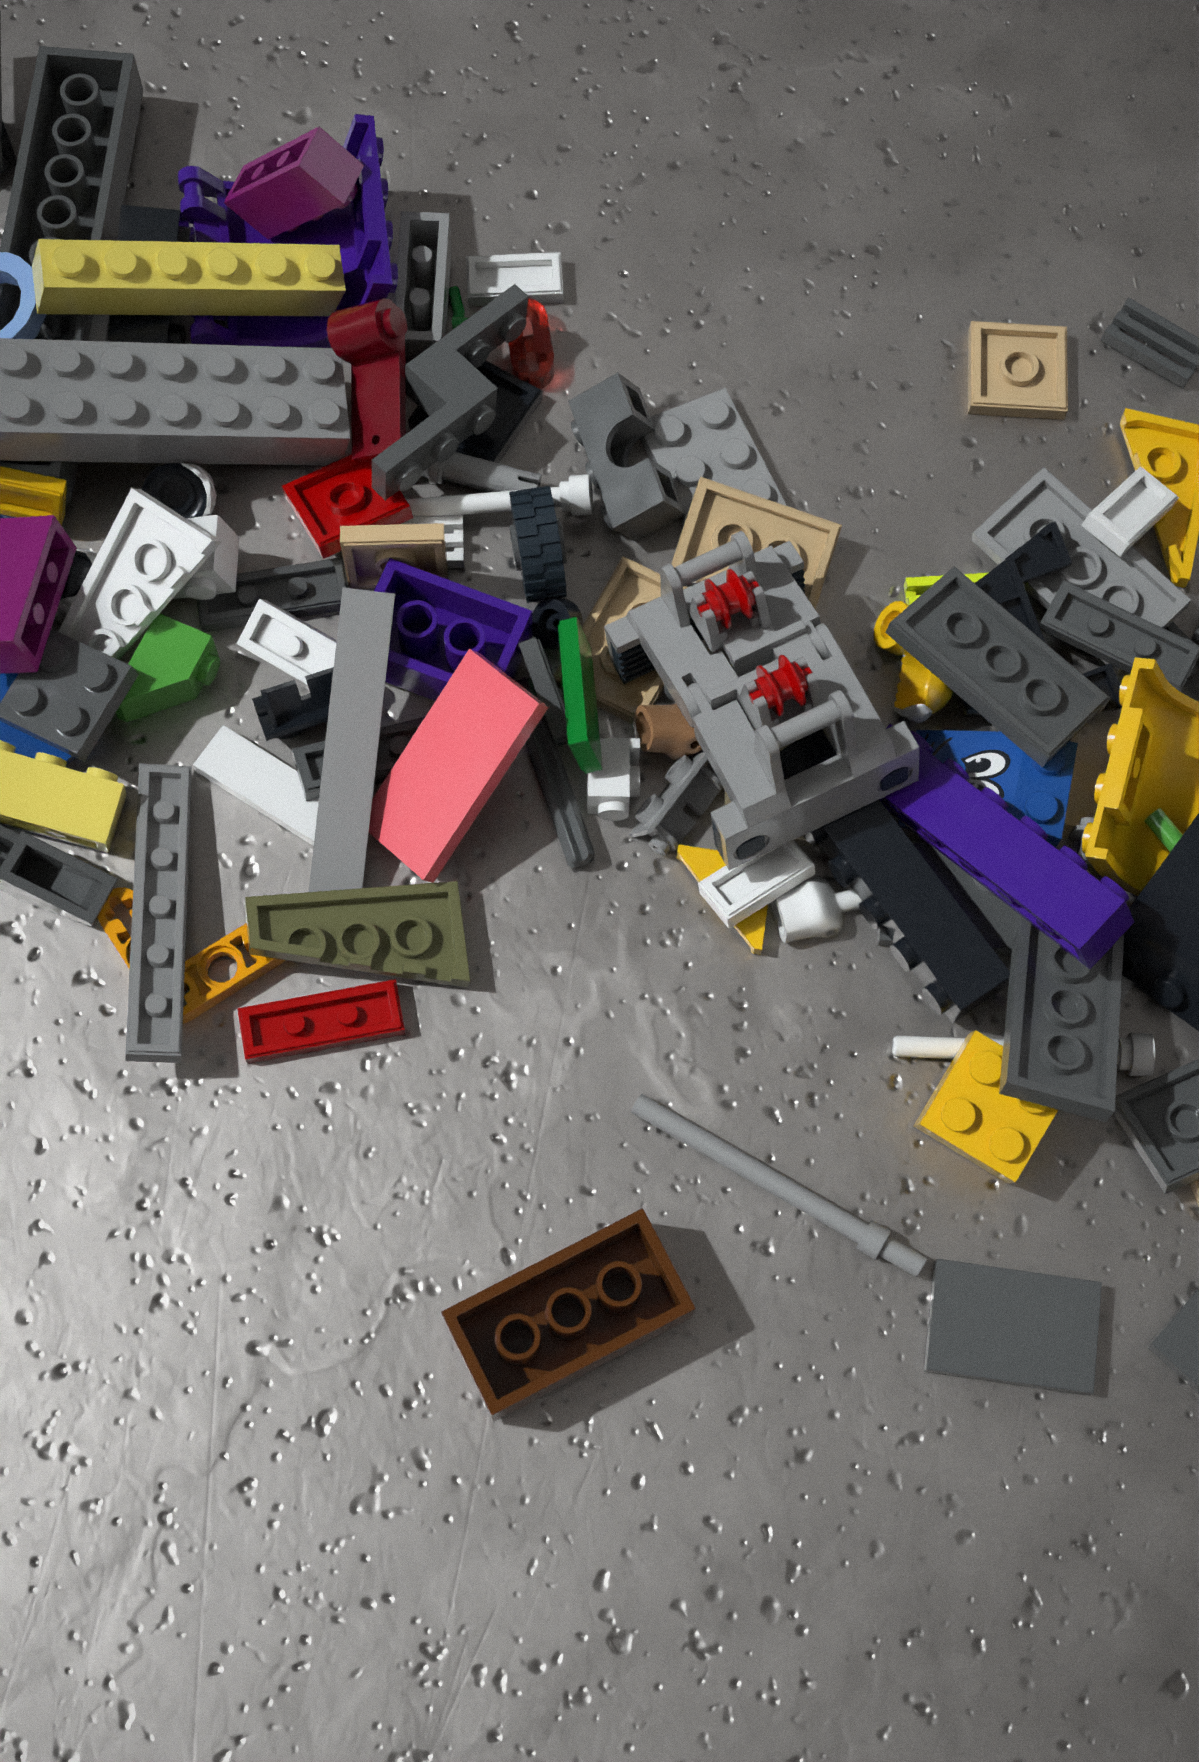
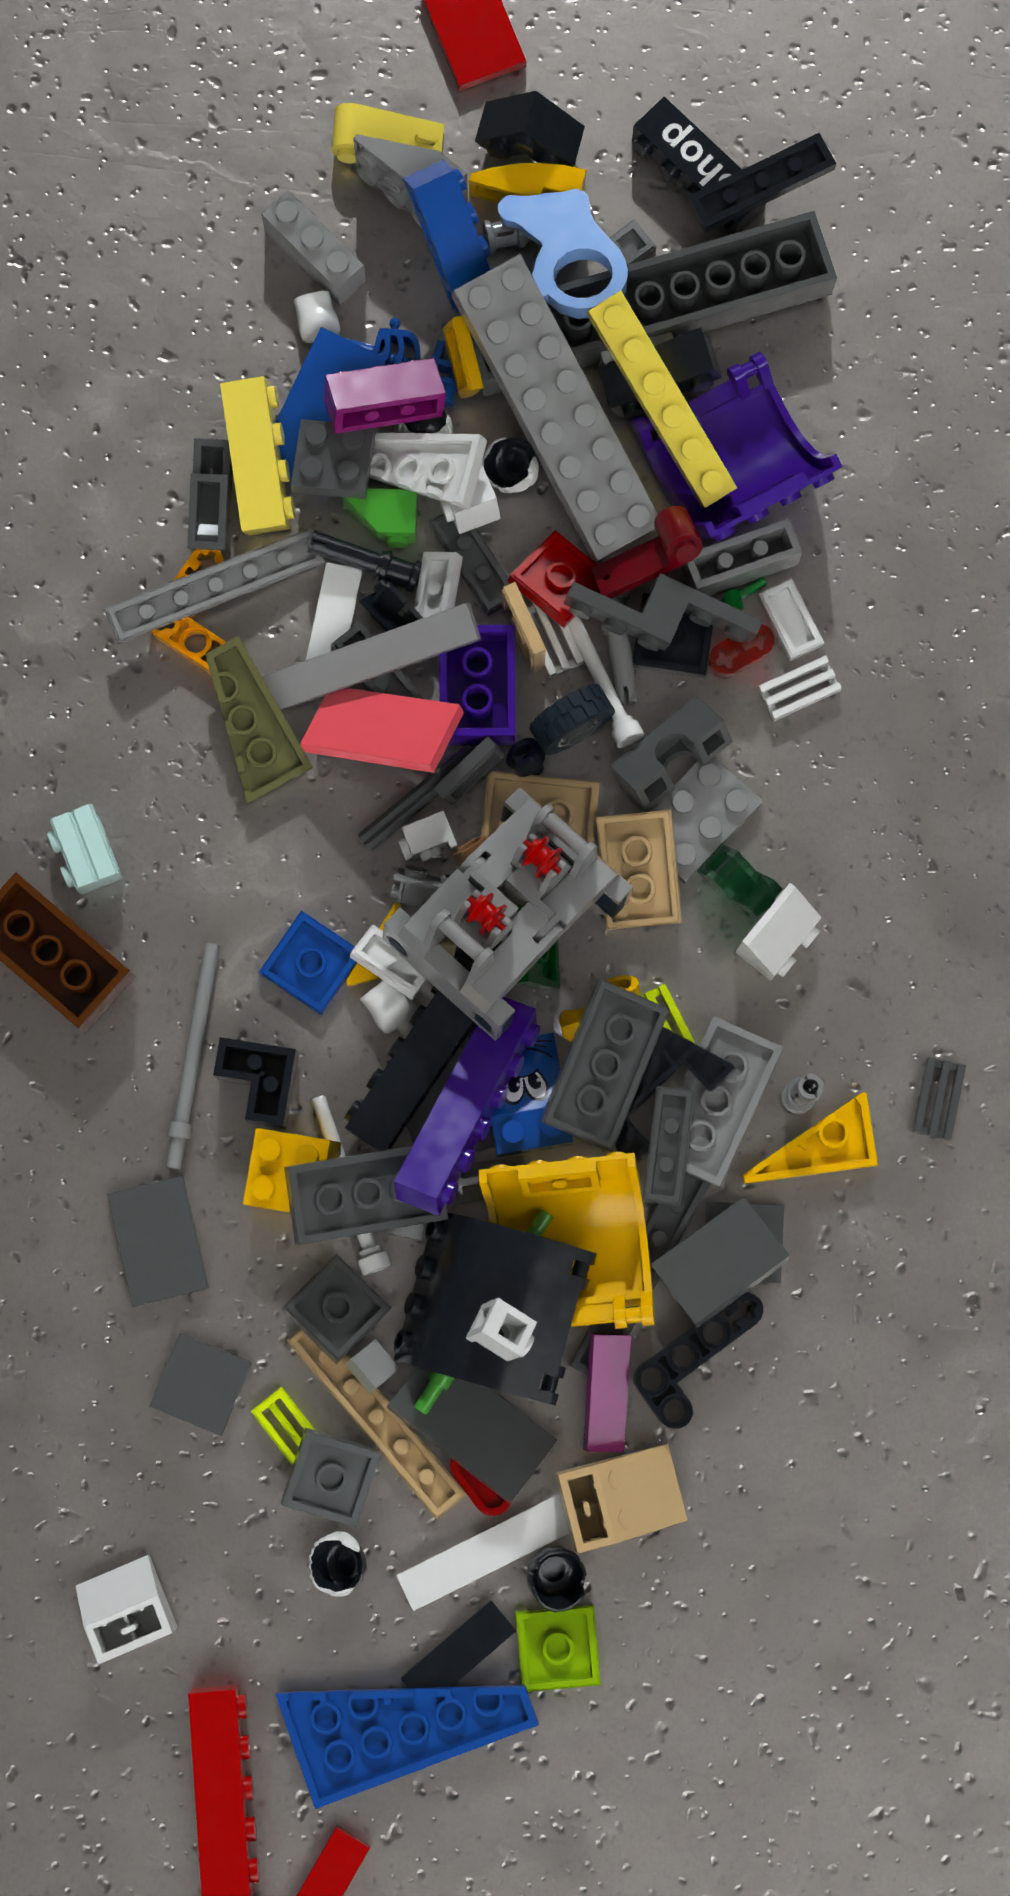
camera: 70 degrees right, 10 degrees up
magenta brick [224,126,364,239] -> none
red tile [237,979,406,1064] -> none
green tile [558,617,603,774] -> none
tan tile [968,321,1068,420] -> none
white tile [1081,466,1179,557] -> none
none -> light aqua brick [47,804,123,894]
none -> black brick [213,1037,299,1129]
none -> blue tile [258,910,357,1016]
none -> black pin [307,530,422,594]
none -> clear green brick [696,843,783,918]
none -> white slope [735,883,822,981]
none -> white tile [758,655,842,722]
none -> light grey pin [781,1074,824,1114]

